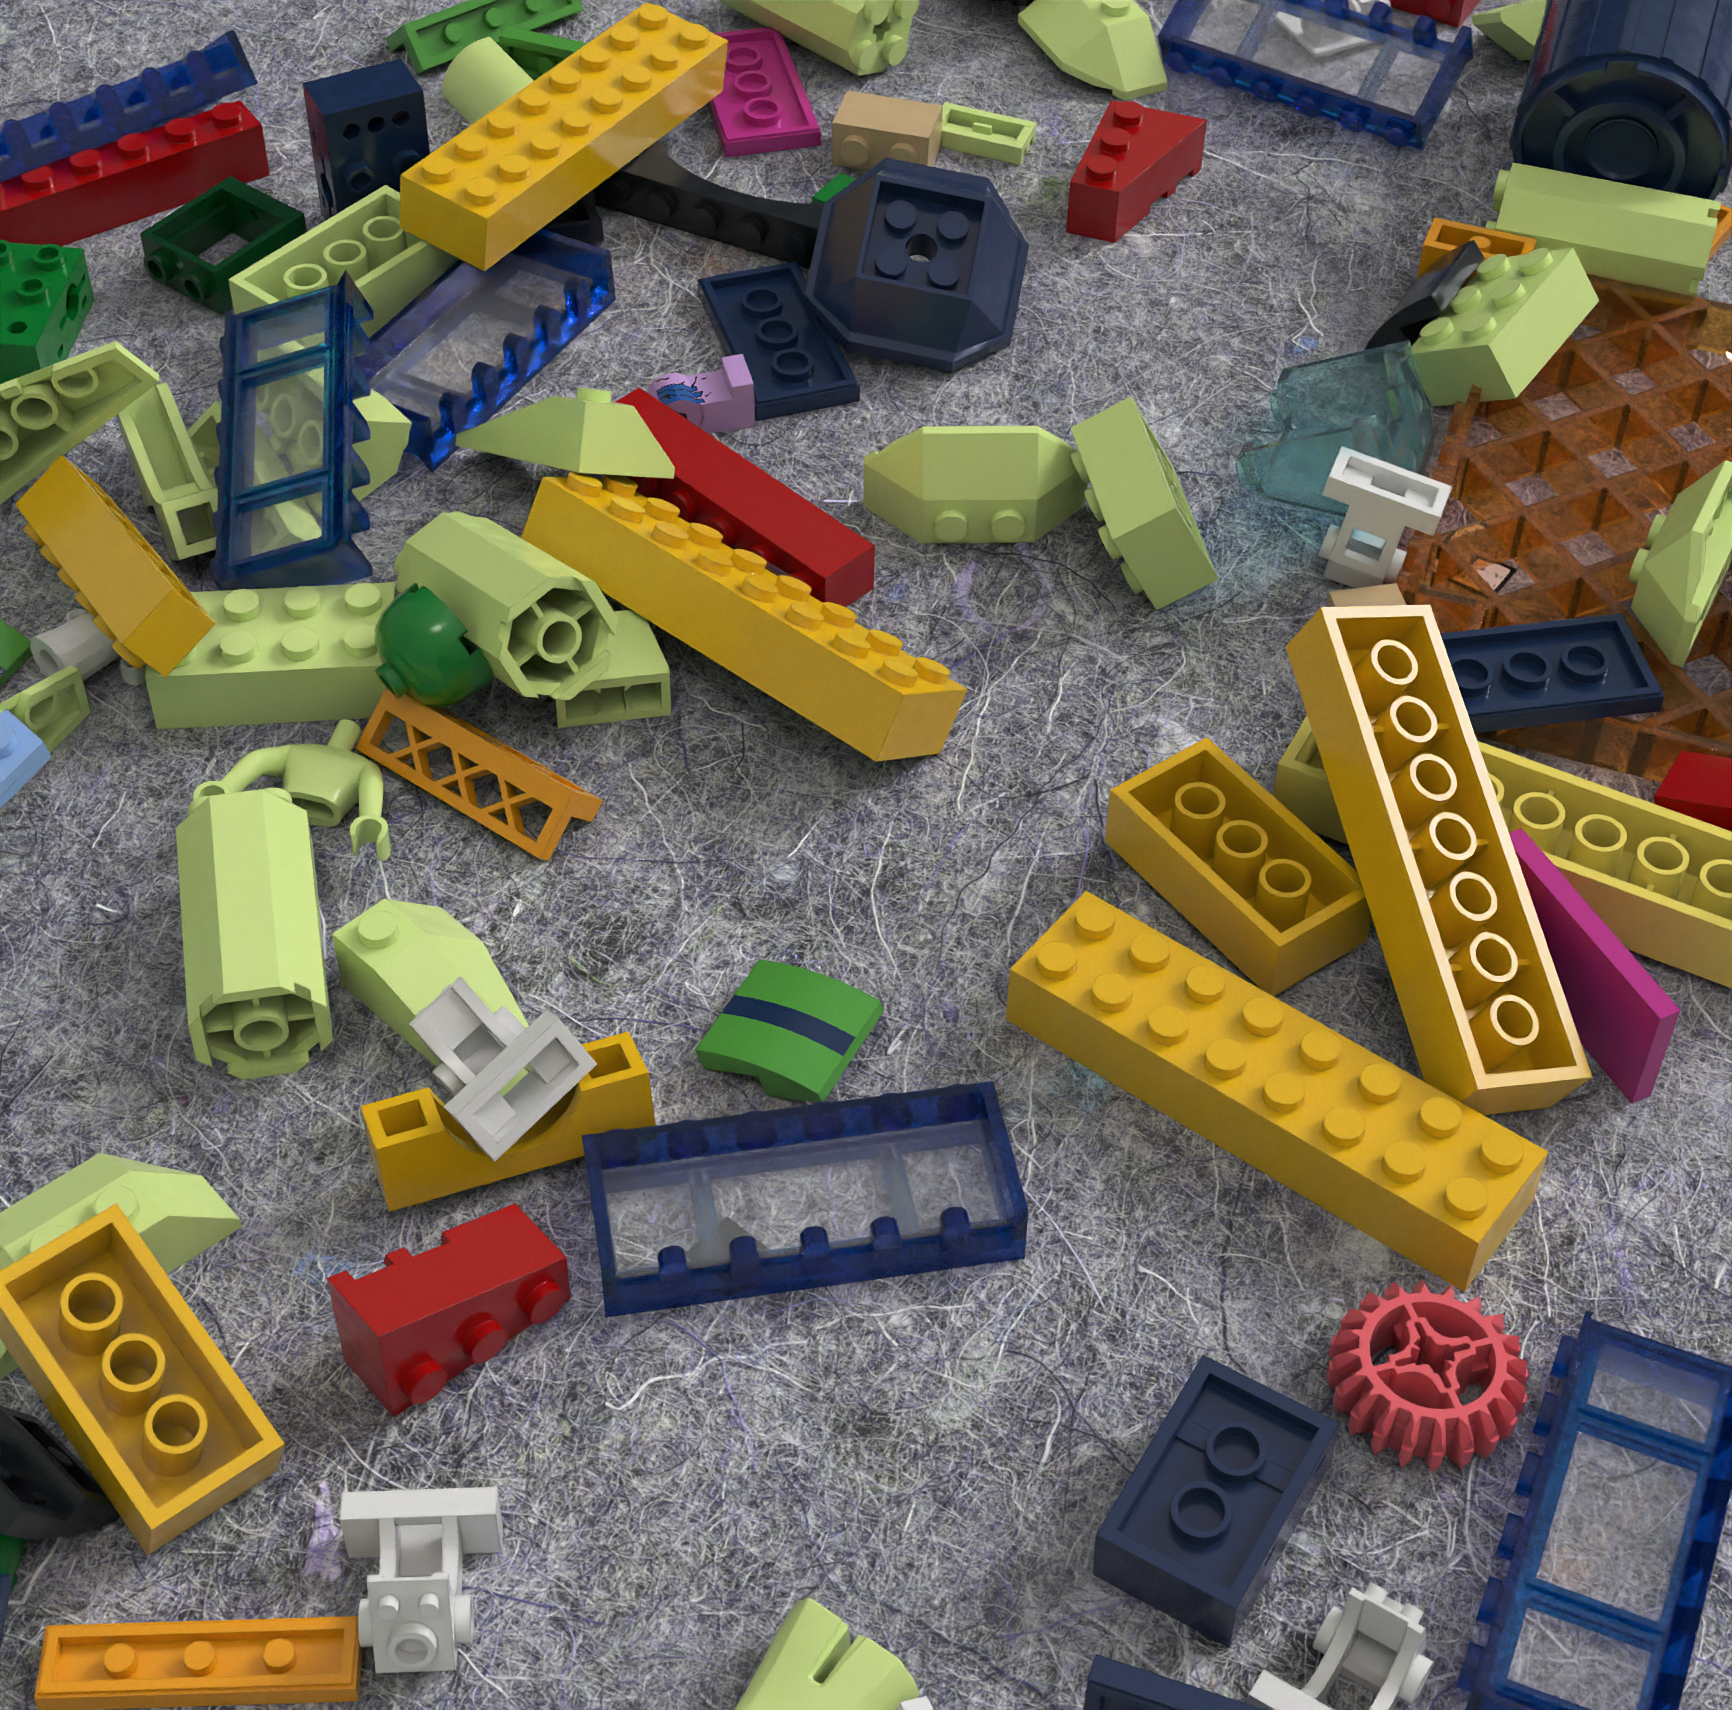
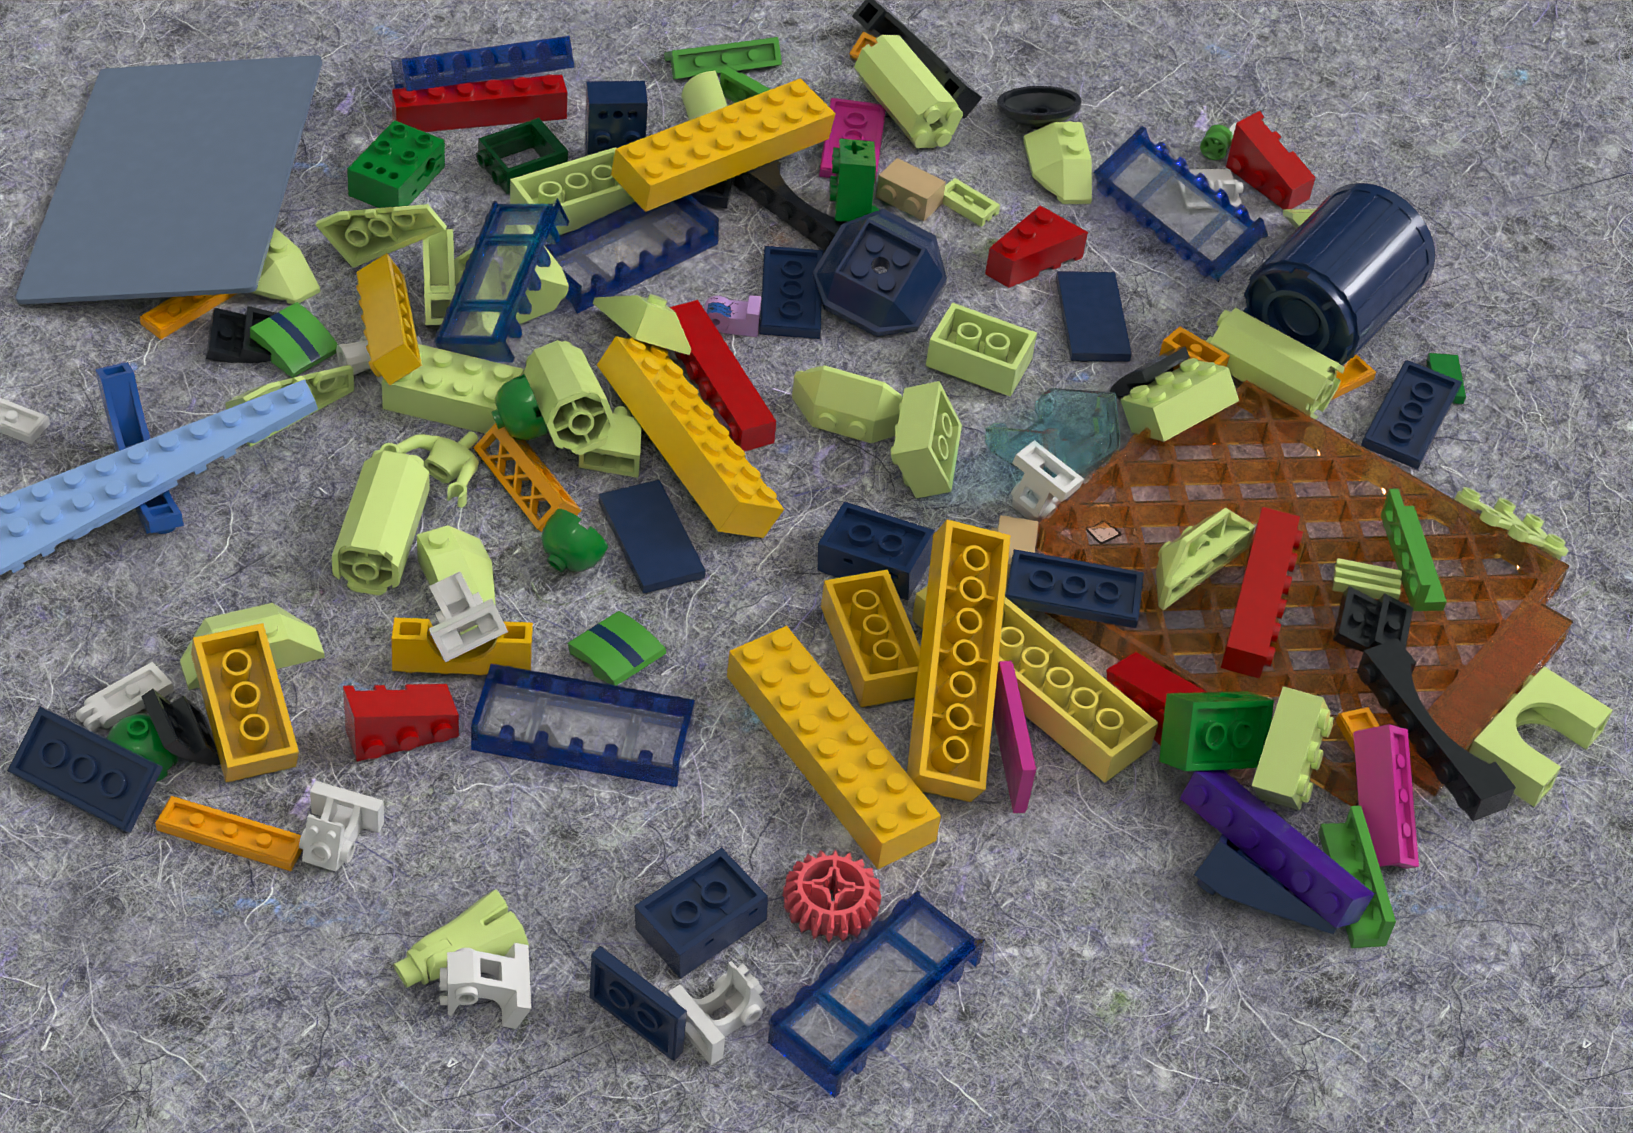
camera: 15 degrees right, 0 degrees up
none -> green cylinder [541,509,609,572]
none -> dark blue tile [598,479,706,594]
none -> dark blue piece [817,501,935,601]
none -> green piece [829,138,876,222]
none -> yellowish green brick [926,302,1037,397]
none -> dark blue tile [1056,271,1132,362]

